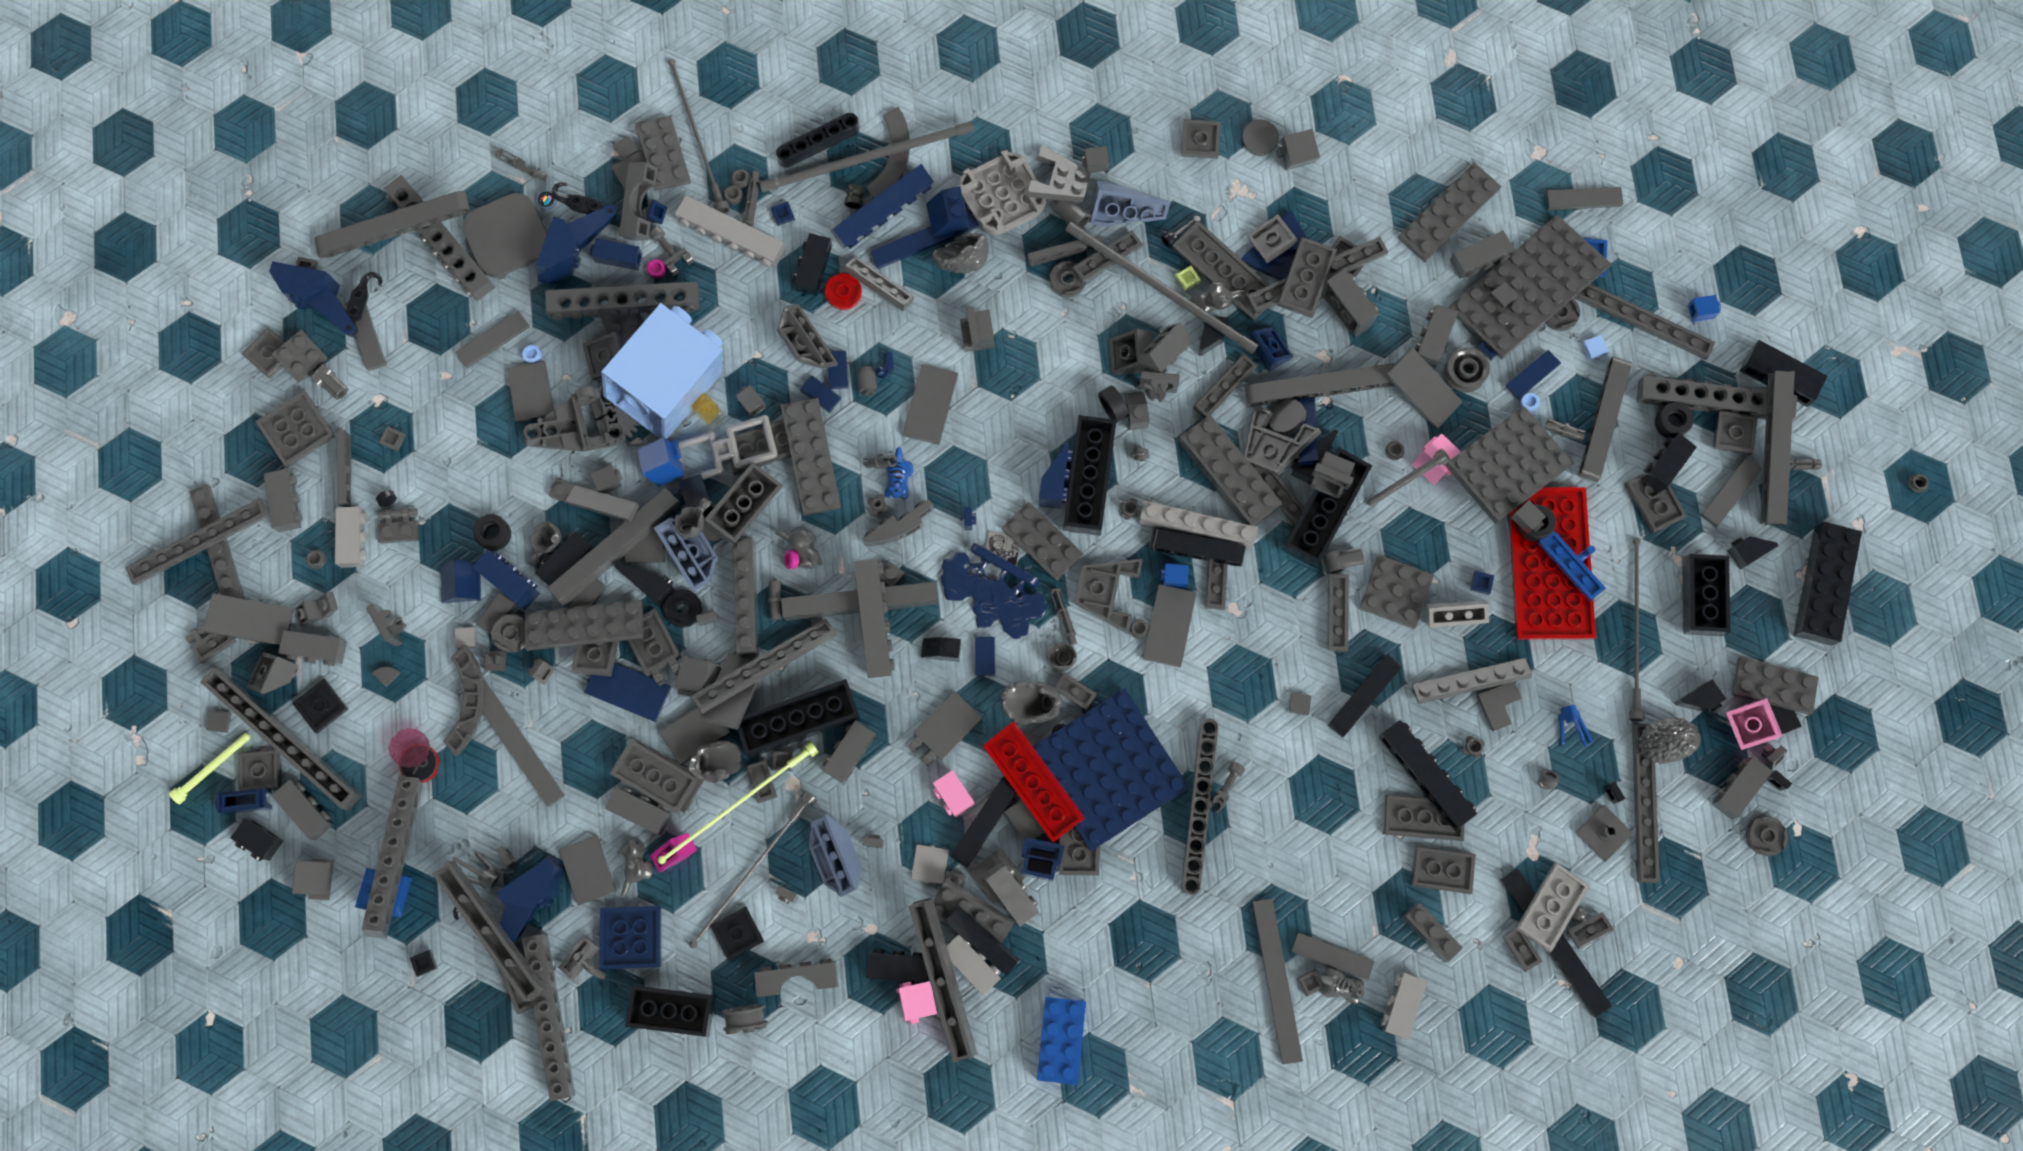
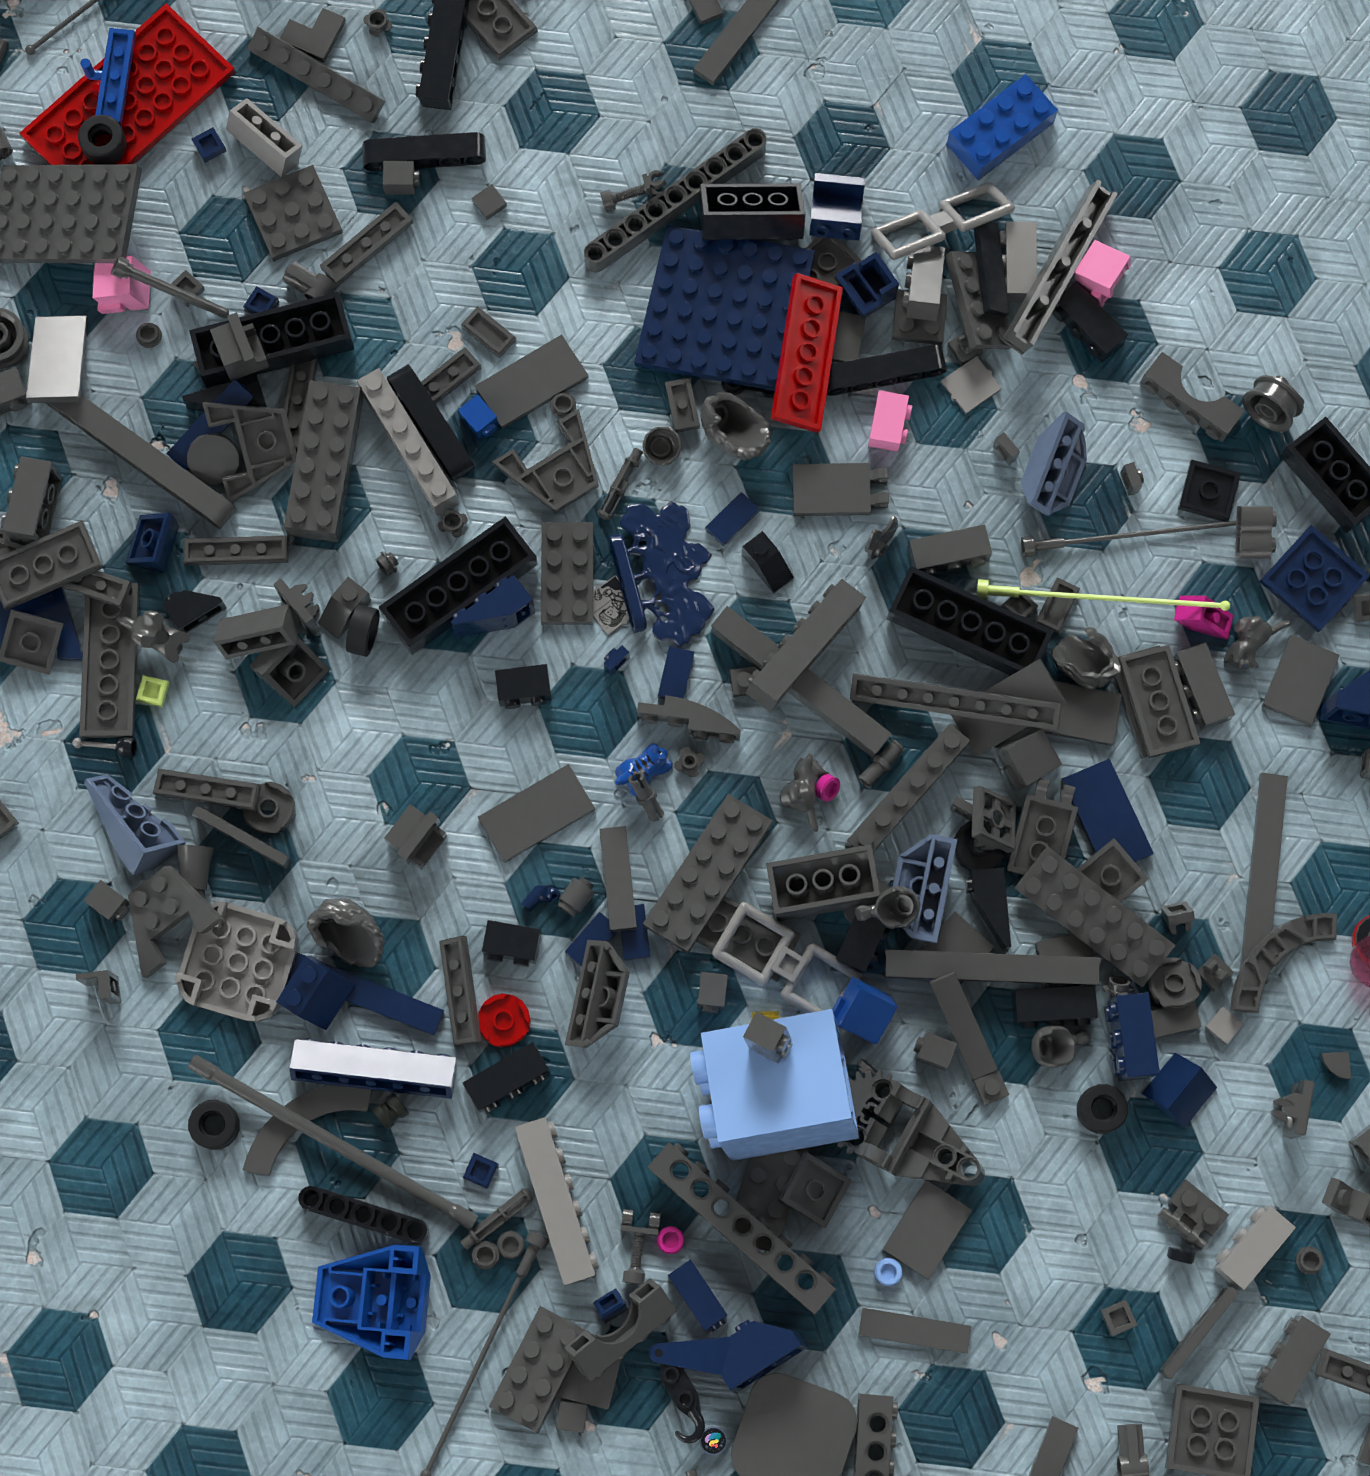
camera: 140 degrees left, 0 degrees up
dark grey piece [1065,222,1258,354] -> none
dark grey brick [1511,500,1546,534] -> none
none -> dark grey panel [76,970,121,1004]
none -> dark grey plate [171,270,205,307]
none -> black tyre [188,1100,240,1150]
none -> dark blue tile [243,286,279,314]
none -> blue wedge [312,1245,431,1360]
none -> dark grey brick [383,161,420,195]
none -> dark grey tile [461,306,516,358]
none -> black brick [482,920,541,967]
none -> black brick [495,664,552,709]
none -> dark grey tile [600,826,637,932]
none -> dark blue tile [658,646,694,699]
none -> black brick [699,183,806,241]
none -> dark grey brick [743,1012,793,1063]
none -> dark blue panel [809,173,865,241]
none -> dark grey plate [865,515,899,559]
none -> light grey bar [870,182,1015,260]
none -> dark grey piece [972,786,1016,853]
none -> dark grey plate [1103,976,1134,997]
none -> dark grey brick [1235,506,1277,559]

